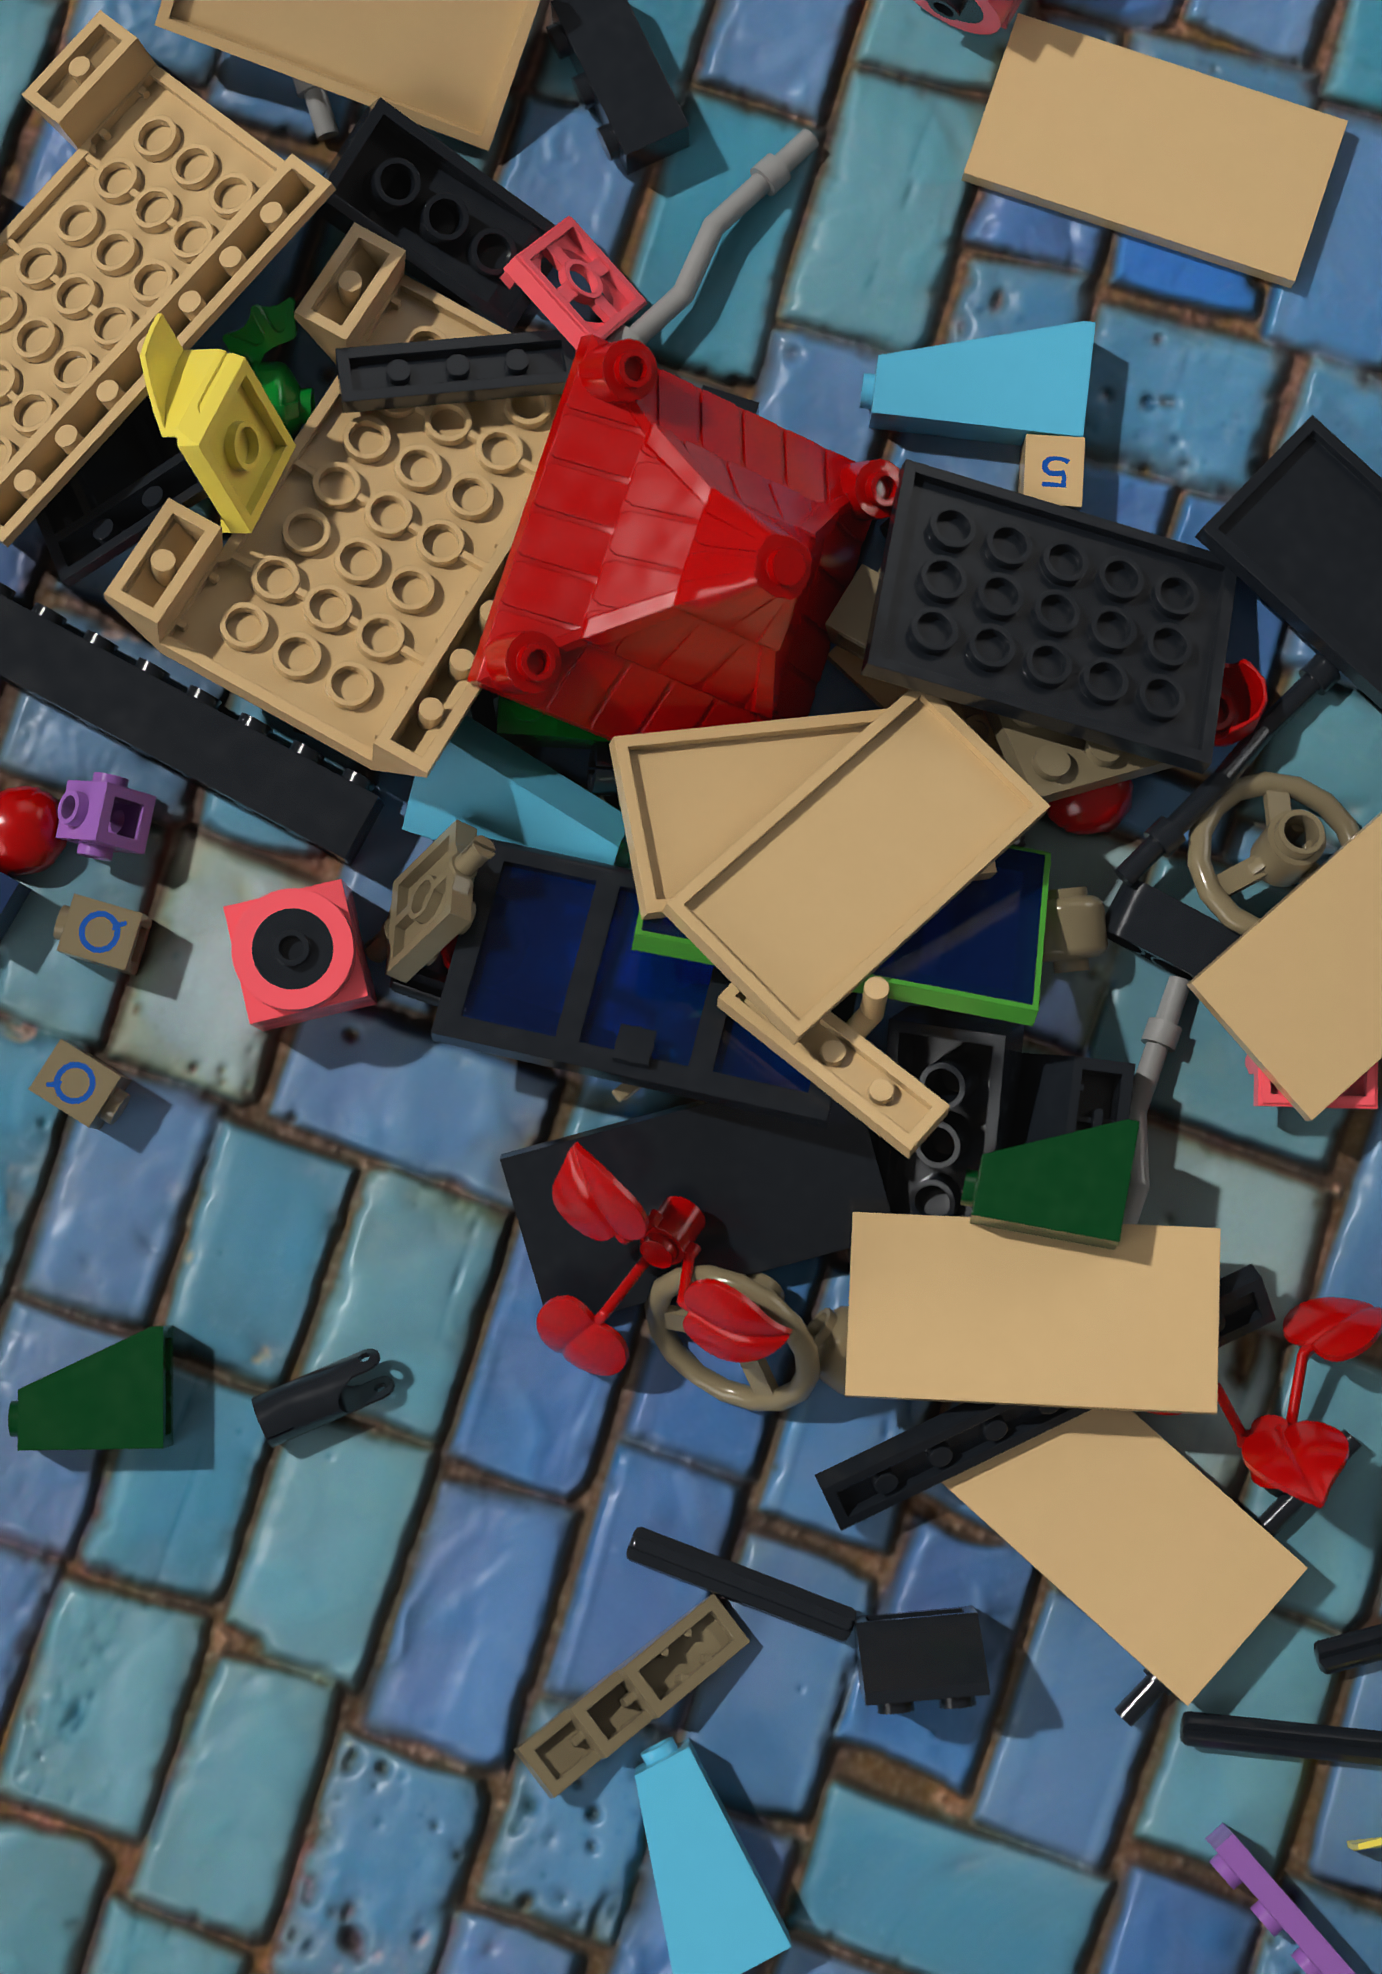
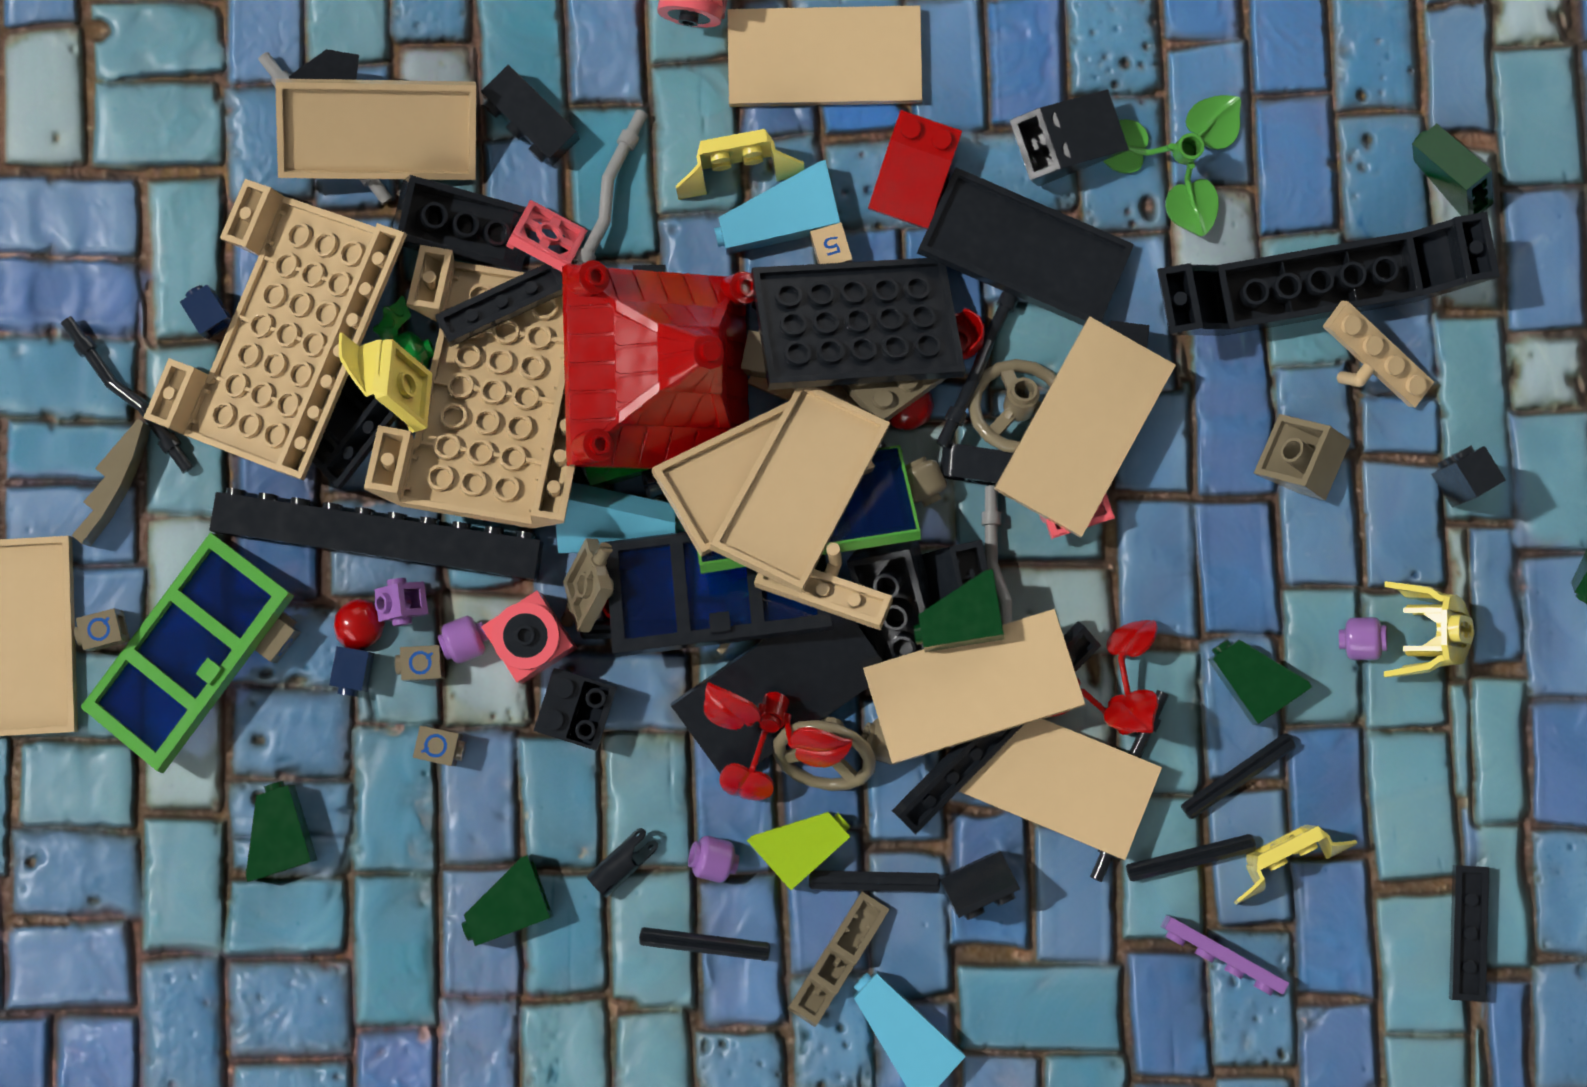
camera: 15 degrees left, 0 degrees up
none -> medium lavender head [438,616,489,664]
none -> black slope [533,668,617,751]
none -> black axle [639,927,770,961]
none -> light yellow piece [676,129,805,200]
none -> medium lavender head [688,836,739,883]
none -> lime slope [747,812,850,890]
none -> red slope [868,110,962,229]

